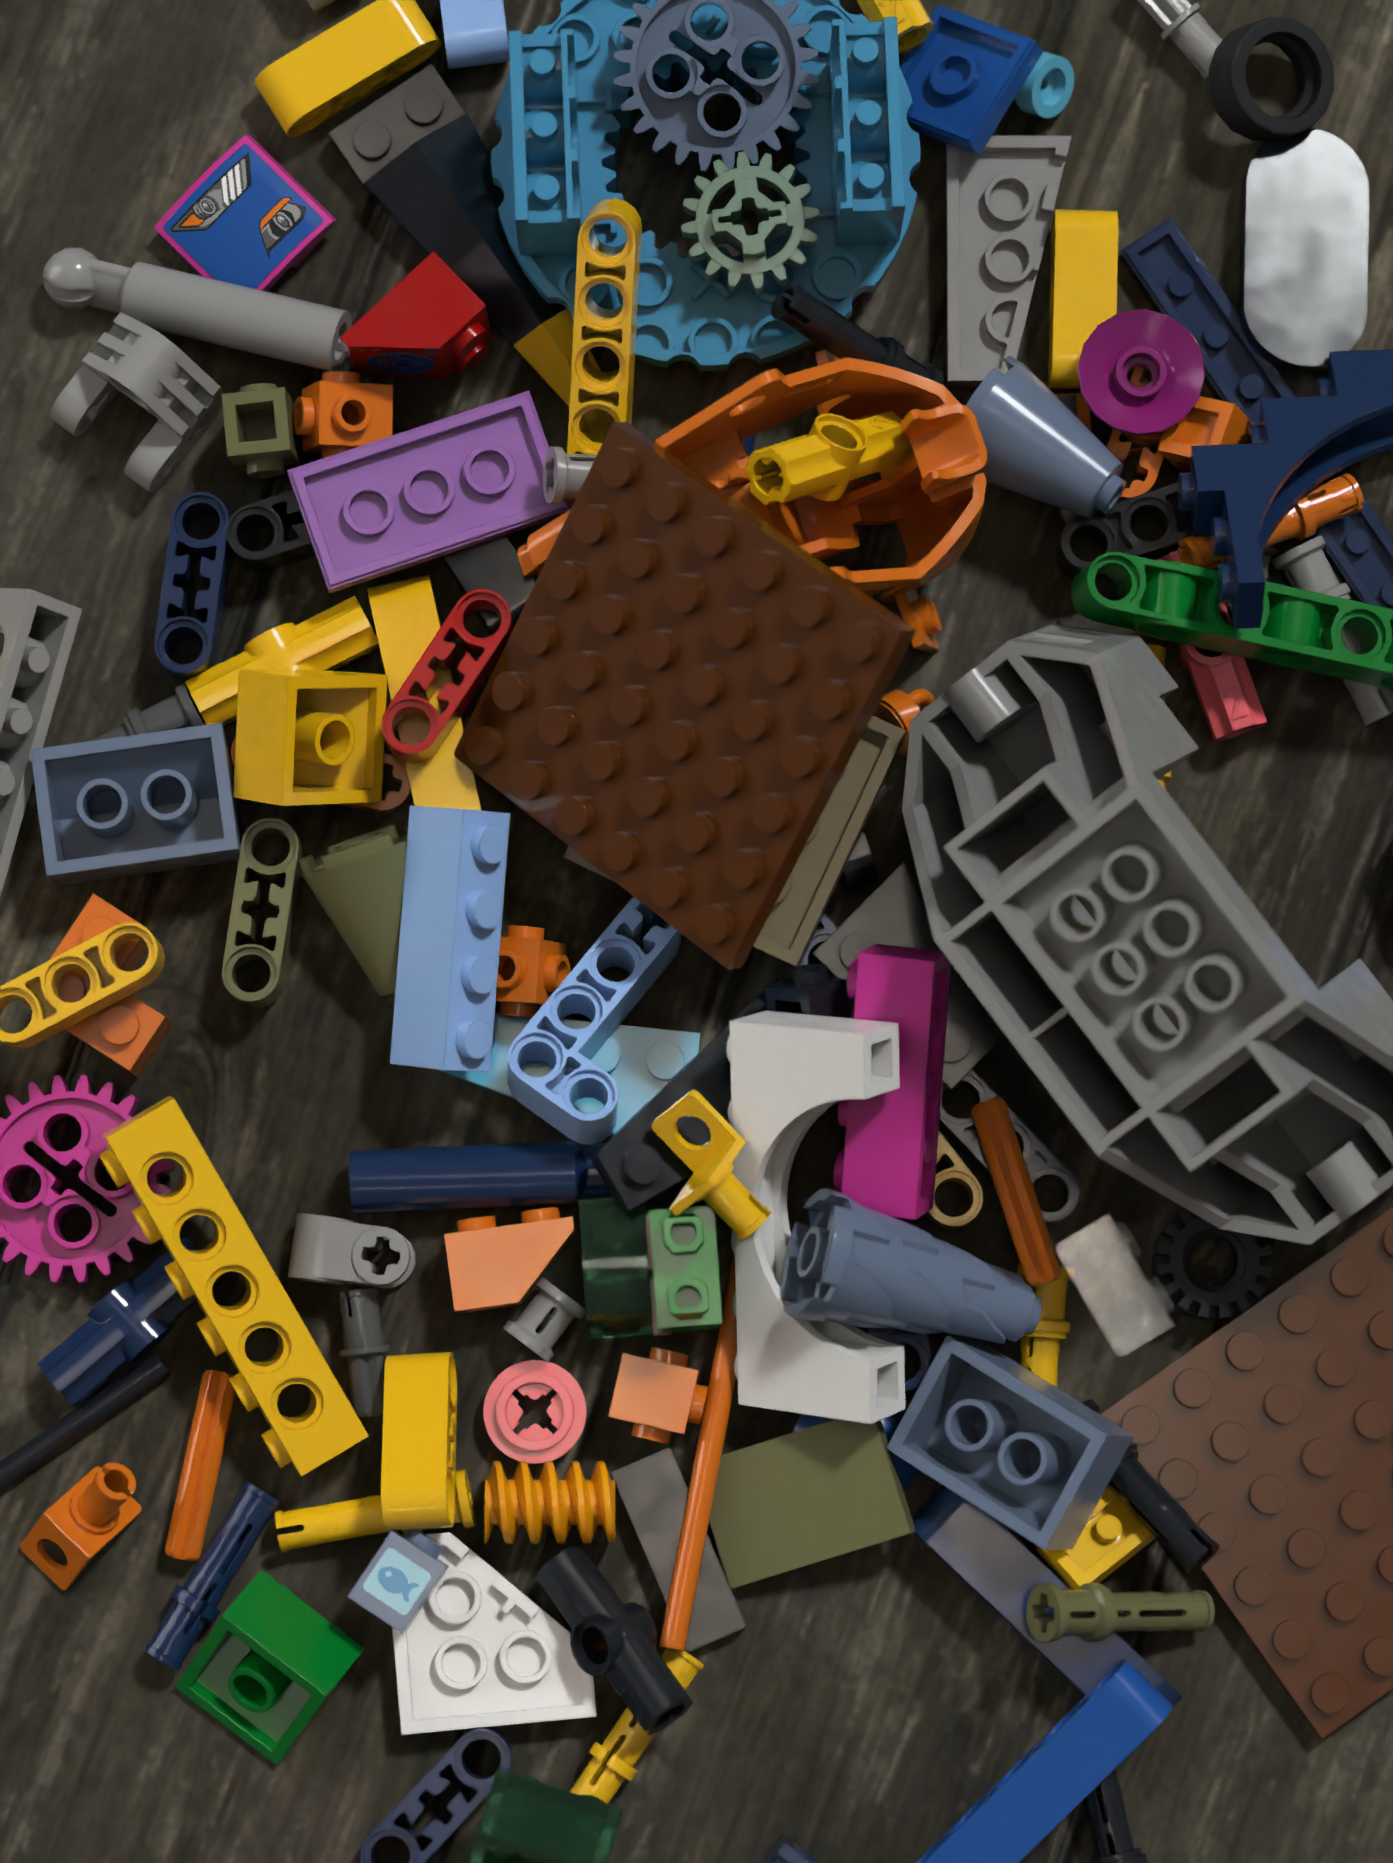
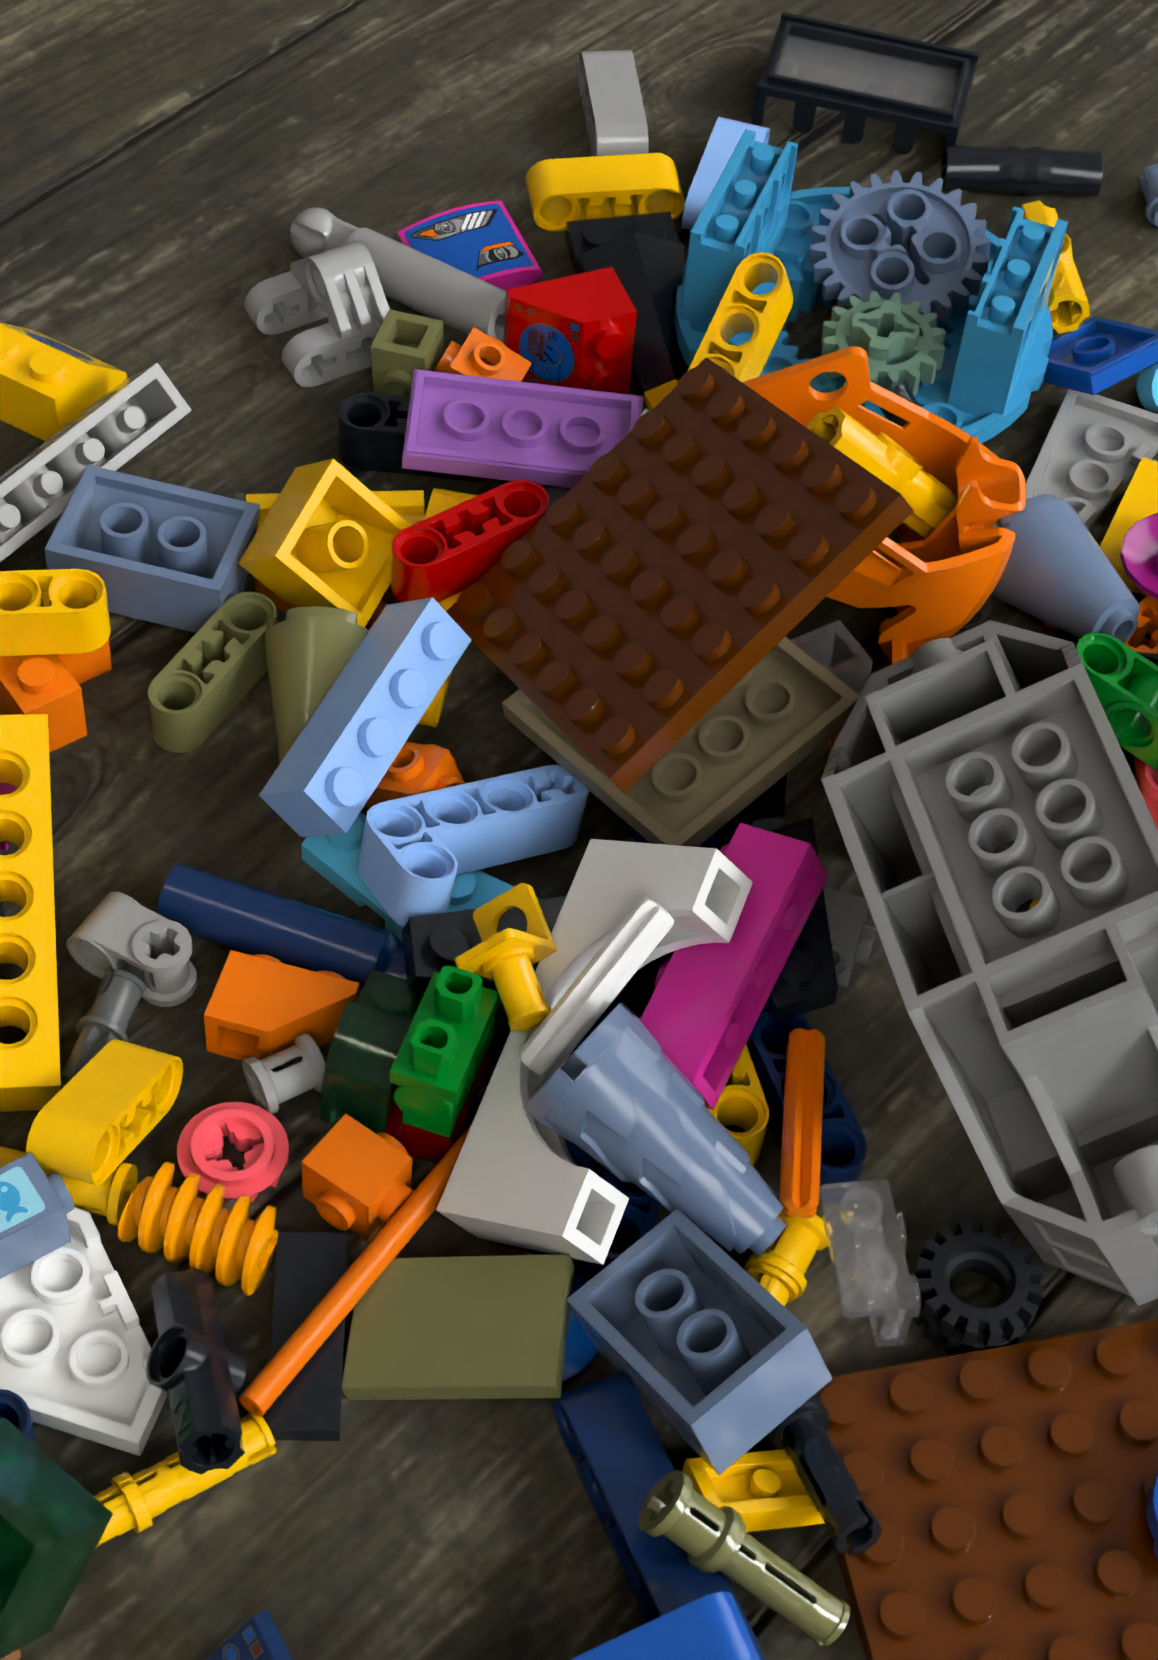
camera: 20 degrees right, 30 degrees down
dark blue beam [154,492,233,684] -> none
none -> white axle [519,897,674,1078]

